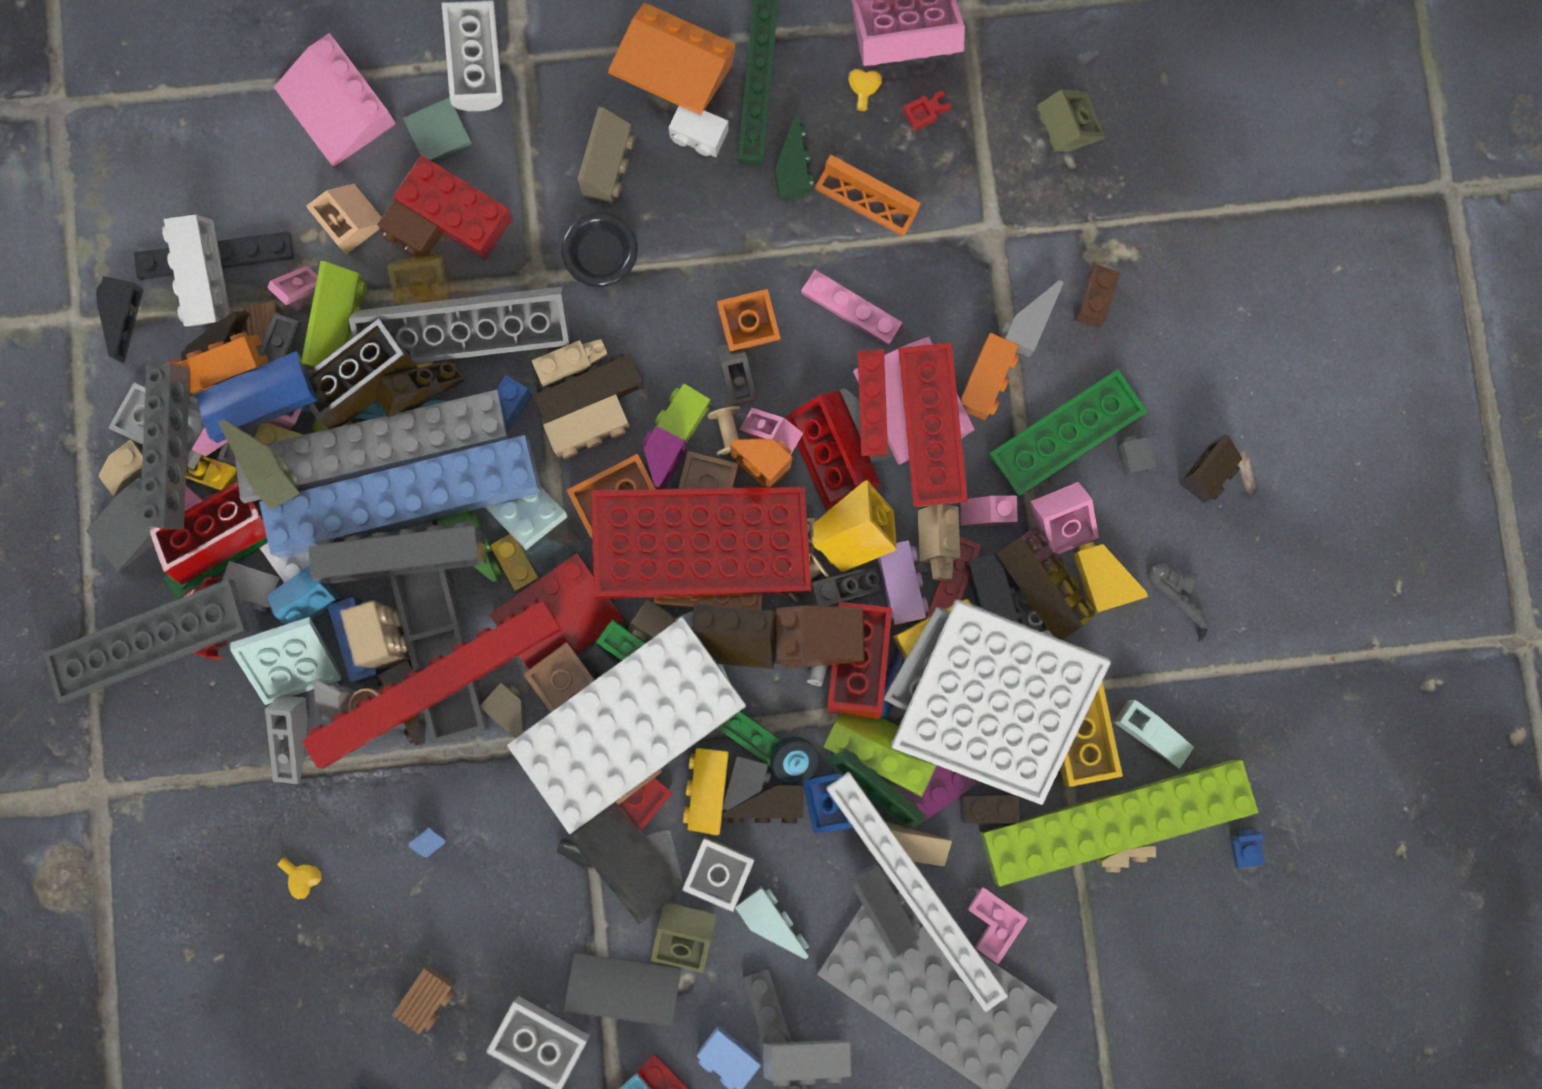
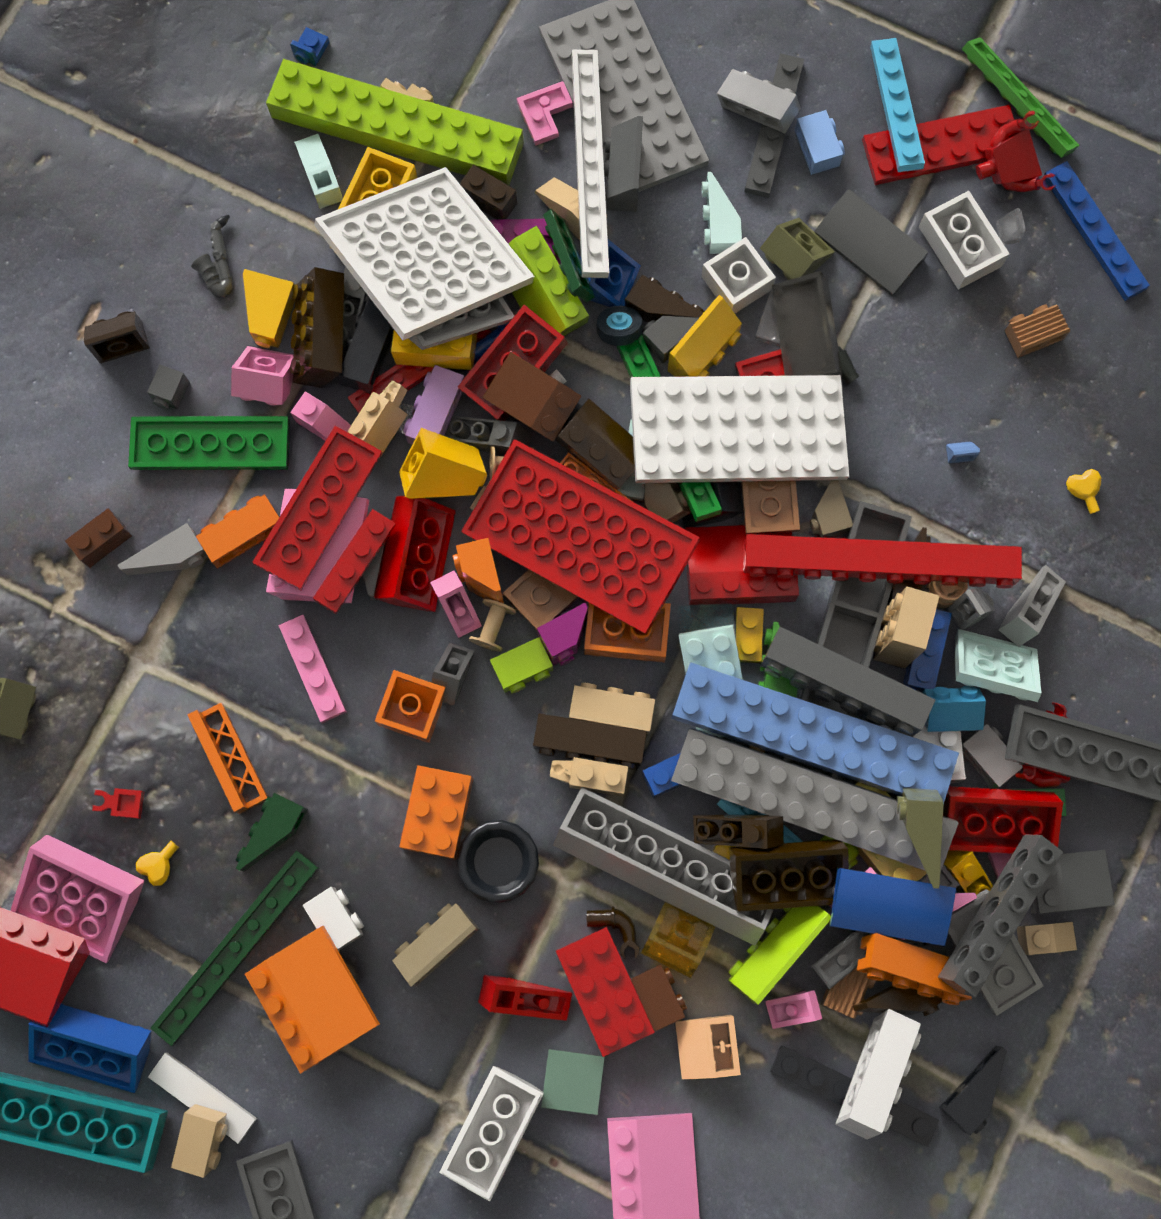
camera: 140 degrees left, 5 degrees down
none -> orange brick [399,765,474,860]
none -> red slope [478,975,573,1021]
none -> dark brown piece [587,906,640,959]

